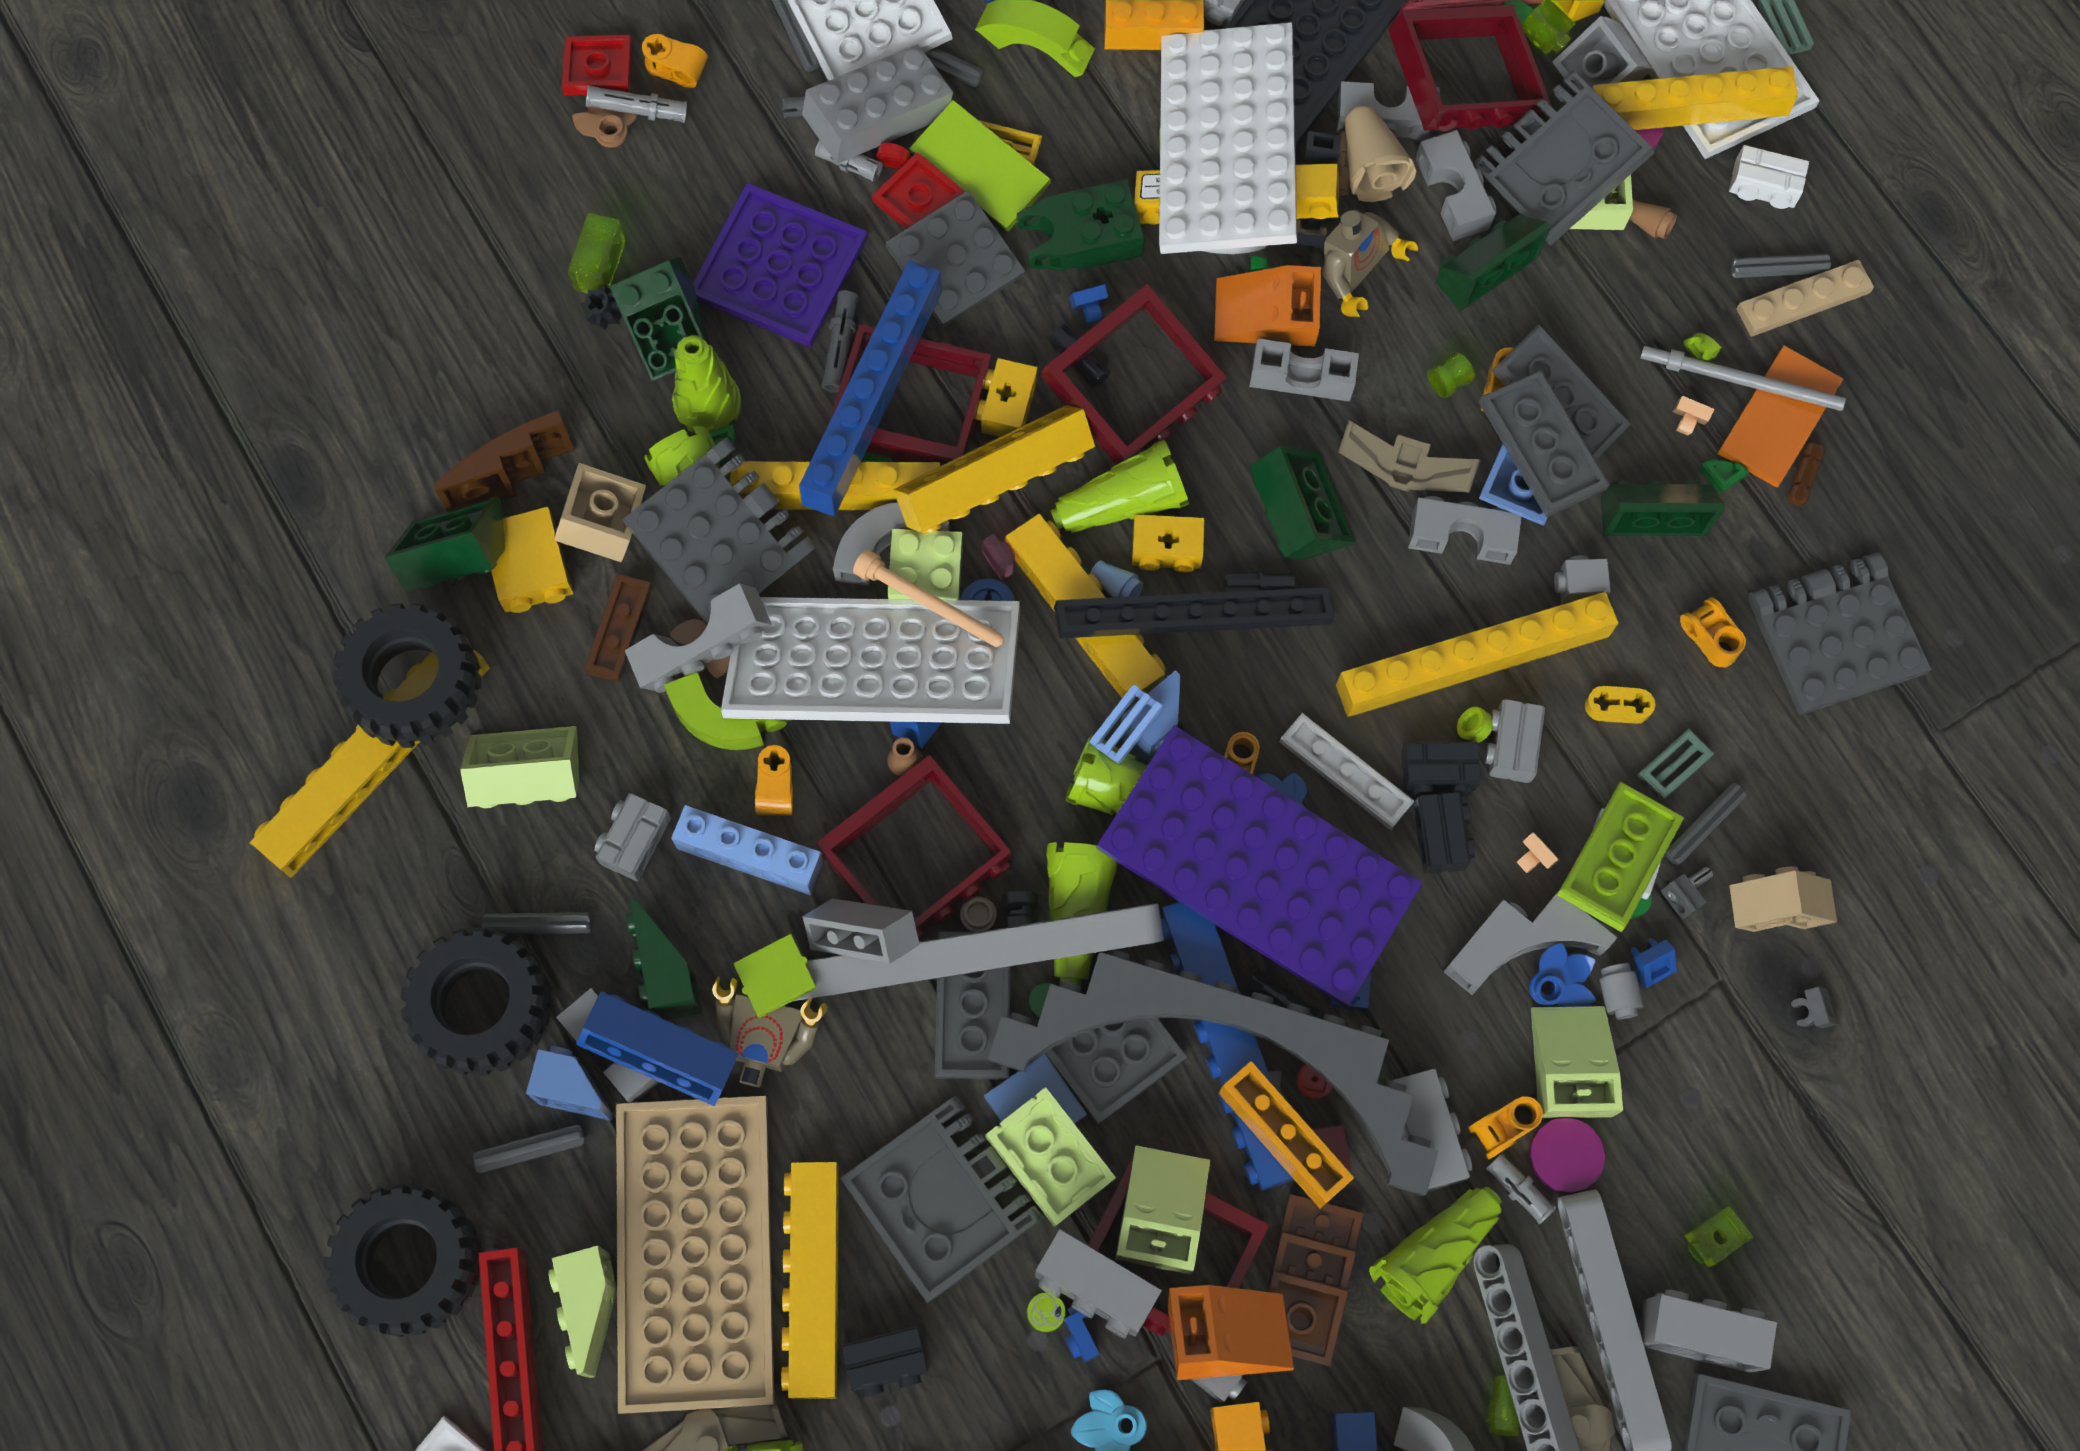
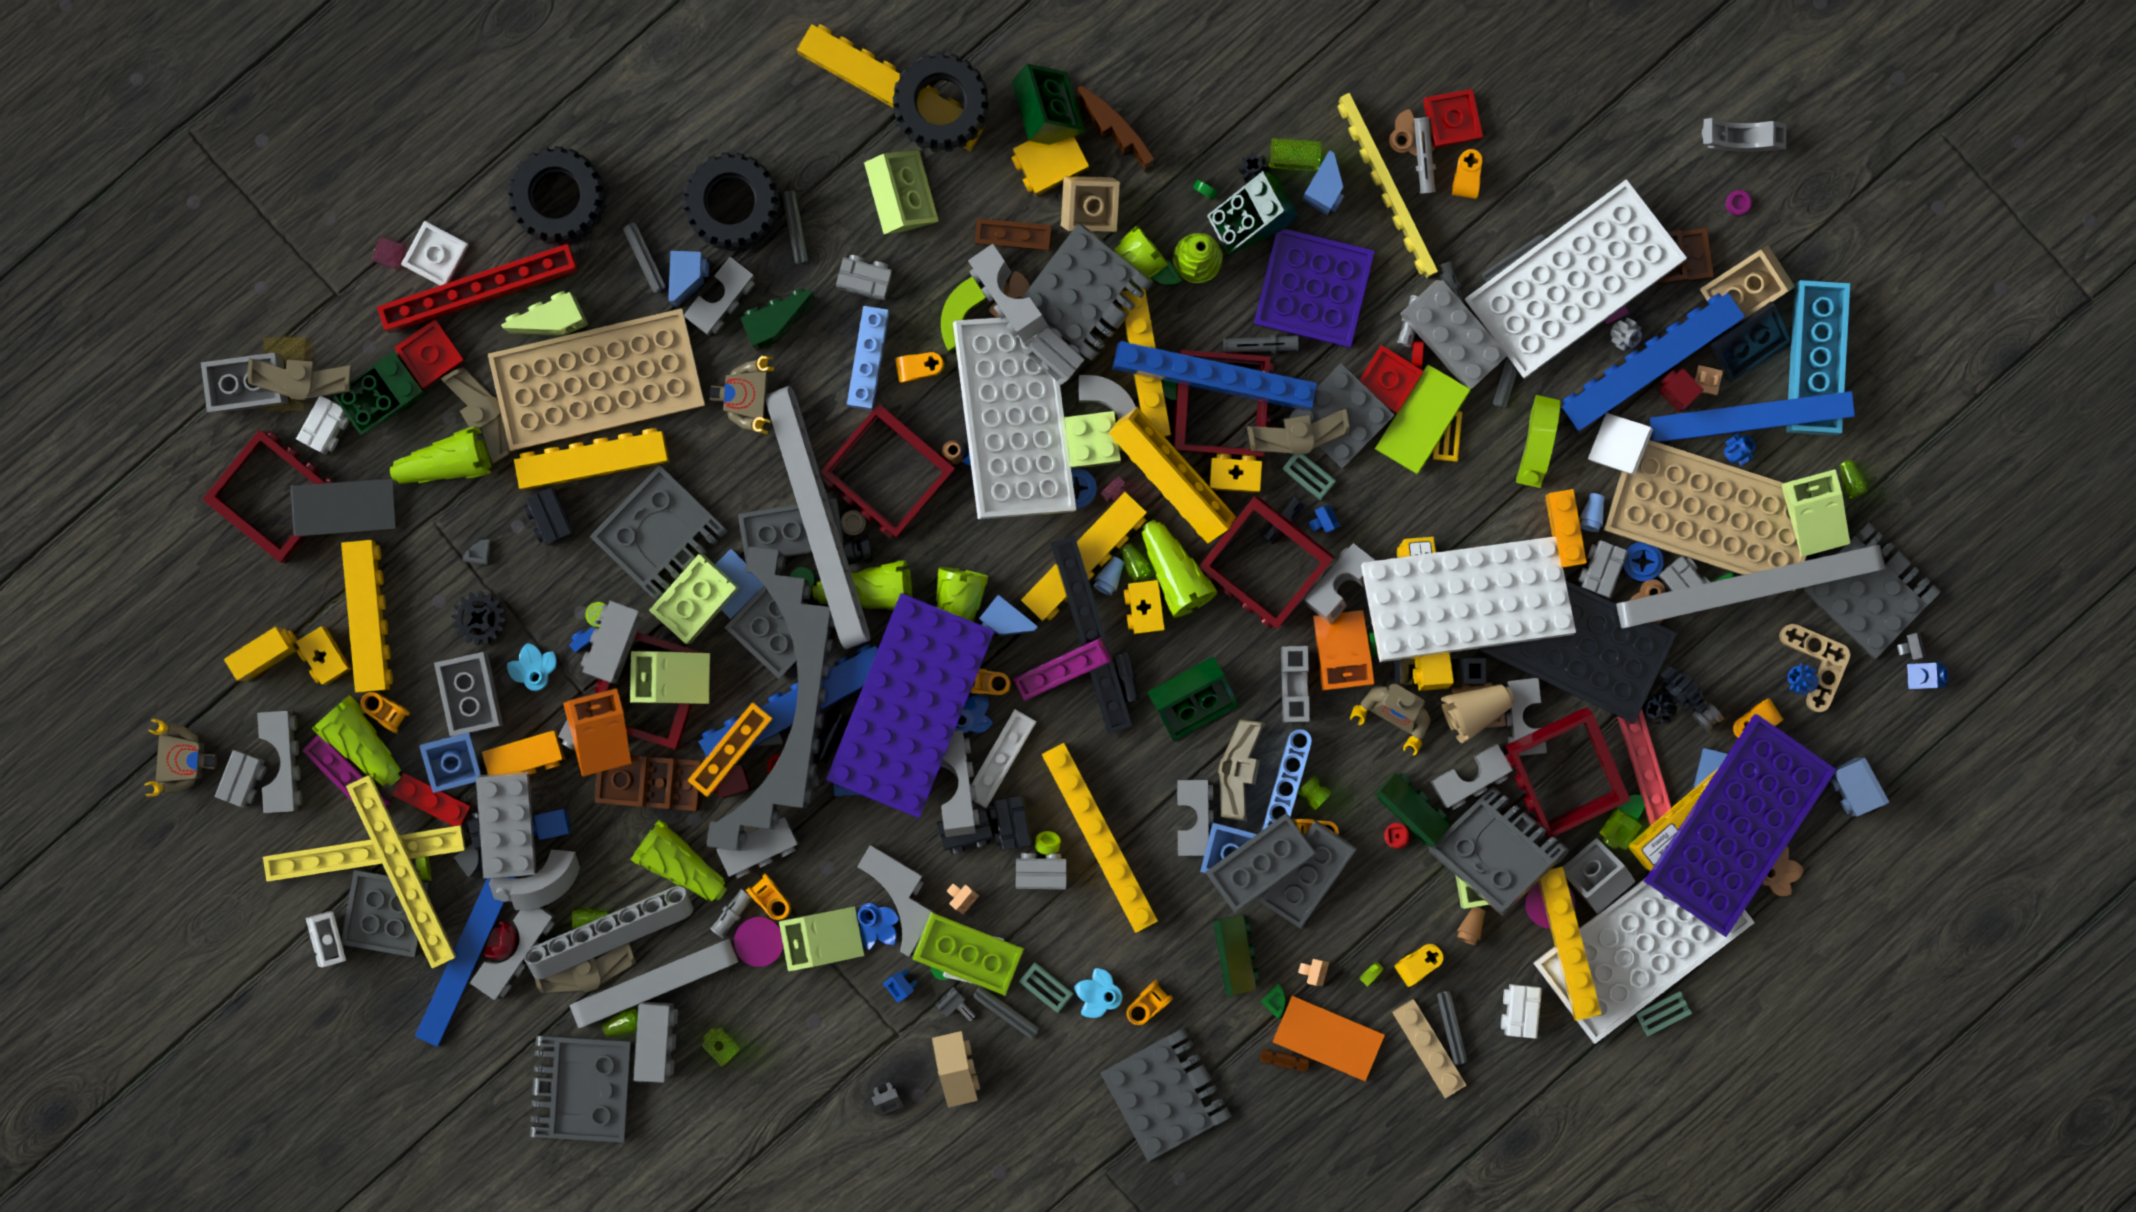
camera: 80 degrees right, 15 degrees up
blue brick [576,992,739,1106] -> none
lime piece [733,934,817,1018] -> none
light grey brick [802,898,920,964] -> none
light nougat piece [853,549,1004,647] -> none
dark green brick [1017,179,1144,271] -> none
light blue tile [1089,684,1163,765] -> none
light grey brick [1554,555,1611,605] -> none
yellow beam [1585,686,1655,724] -> none
light grey brick [1599,963,1644,1020] -> none
light grey bar [1640,345,1846,411] -> none
none -> clear neon green cone [602,1008,638,1038]
none -> light grey arch [940,731,980,837]
none -> magenta tile [1013,637,1112,701]
none -> light grey brick [1024,327,1084,385]
none -> medium azure plate [1074,968,1123,1018]
none -> clear neon green cone [1120,543,1152,581]
none -> green tile [1193,180,1218,200]
none -> dark tan plate [1247,408,1350,455]
none -> light blue beam [1261,730,1312,831]
none -> sand green tile [1282,454,1336,501]
none -> medium blue slope [1302,151,1344,216]
none -> light grey arch [1304,543,1375,625]
none -> light yellow plate [1337,93,1438,279]
none -> red tile [1384,823,1411,849]
none -> yellow piece [1394,944,1443,987]

